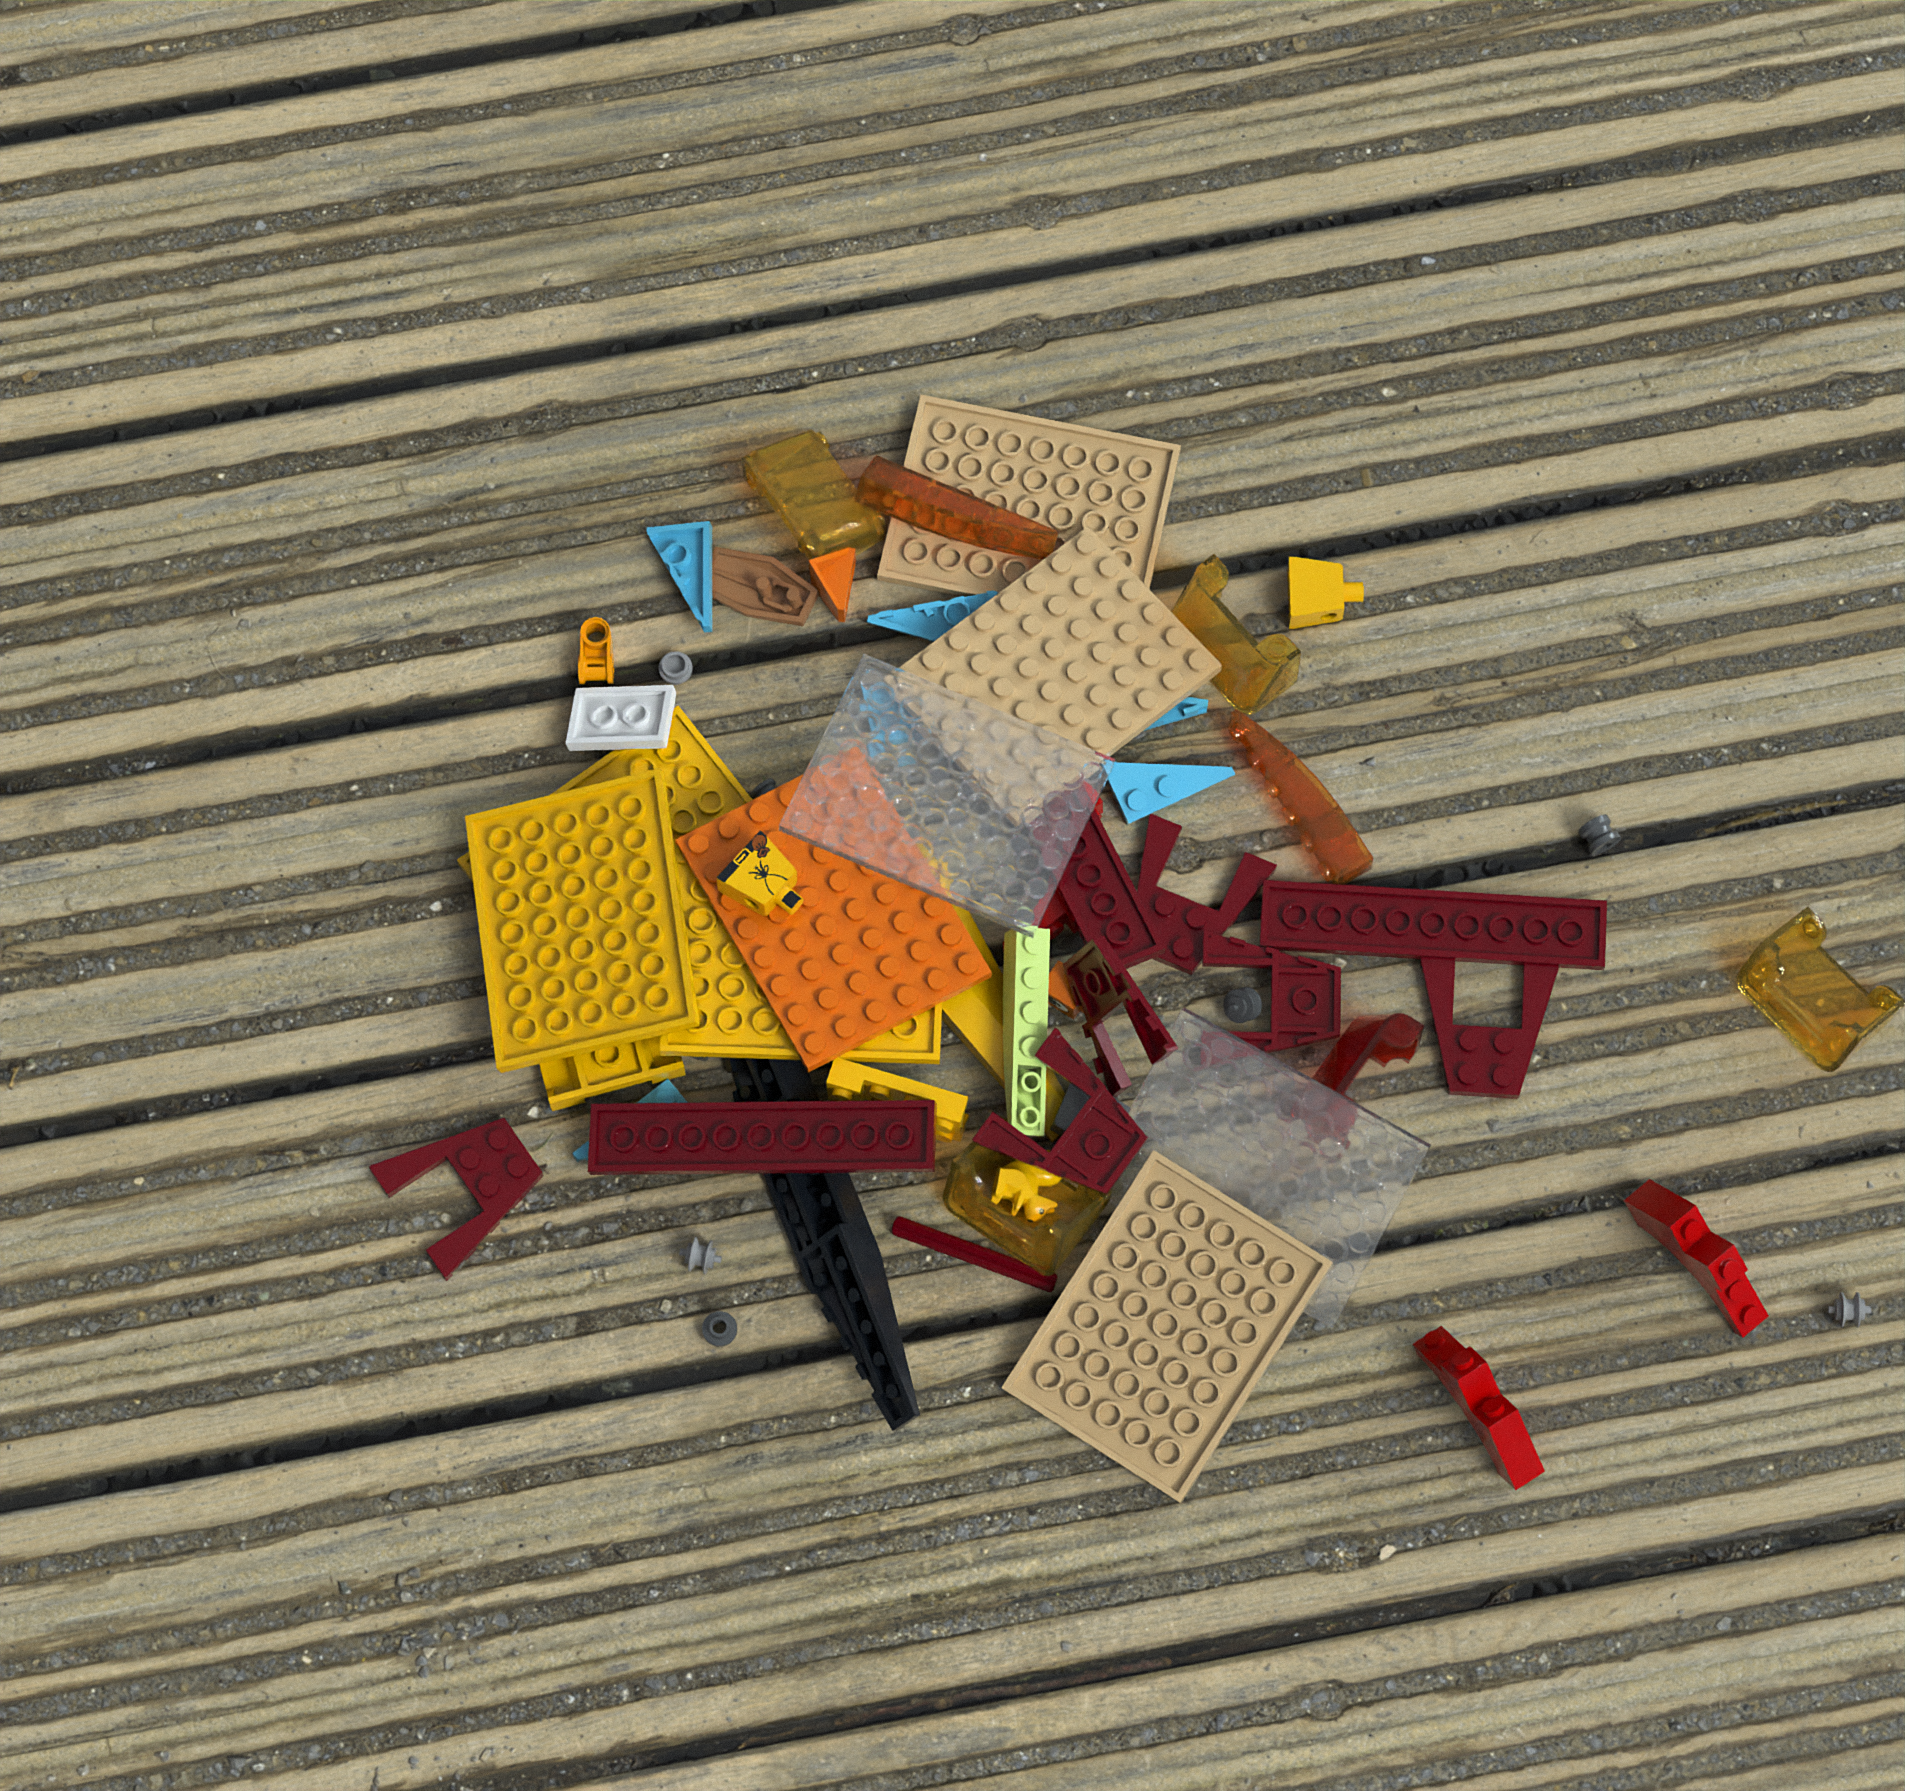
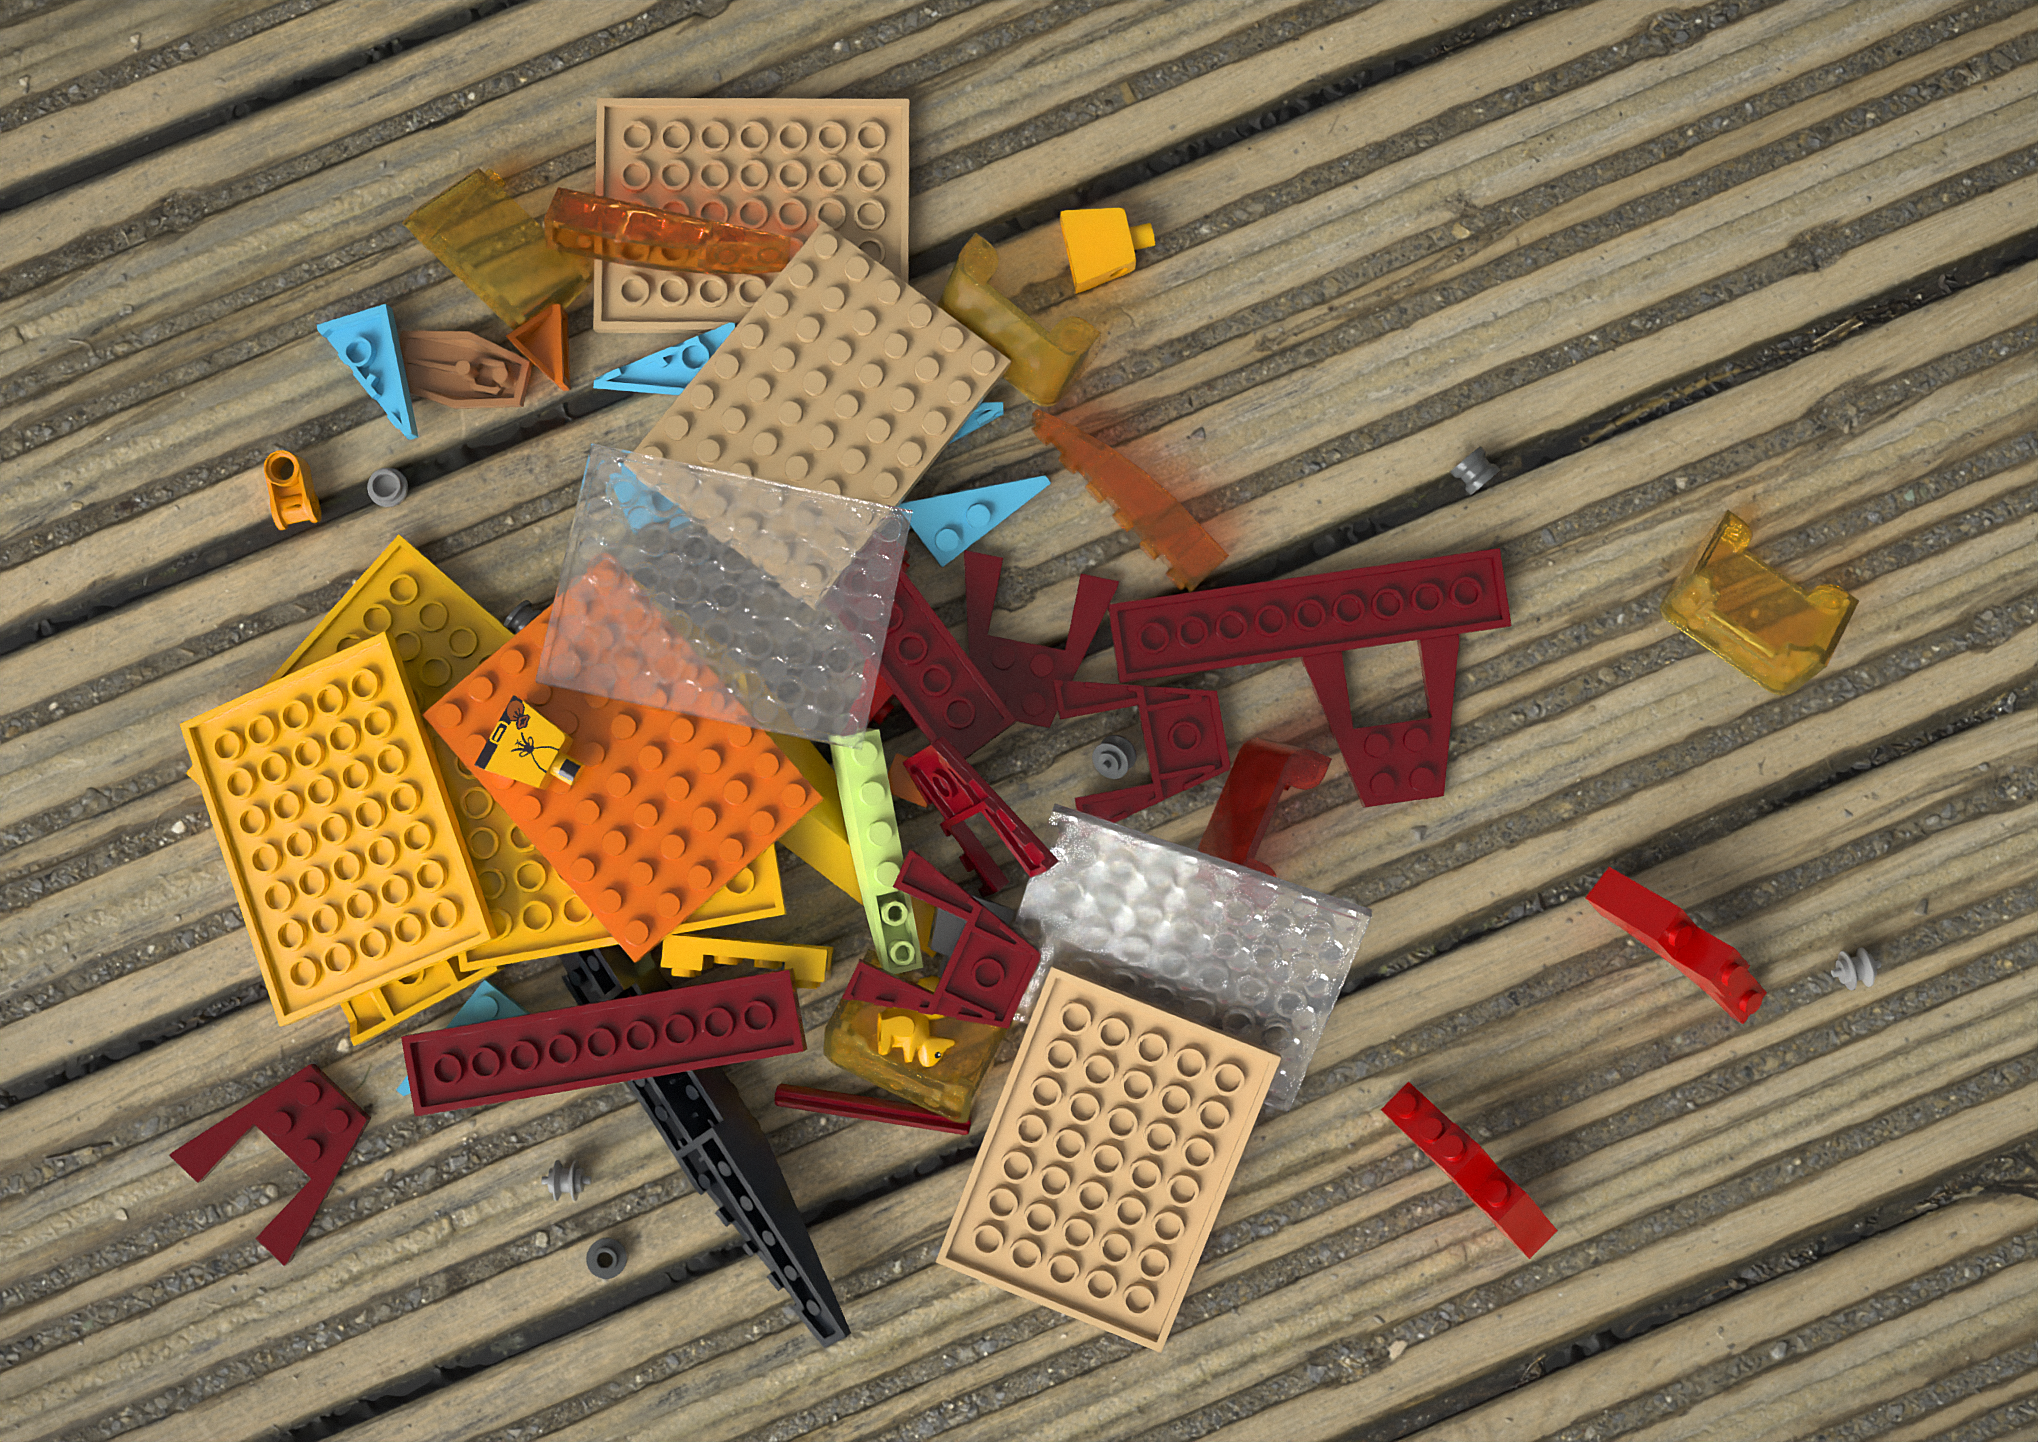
camera: 15 degrees left, 15 degrees up
white plate [566,685,676,751] -> none

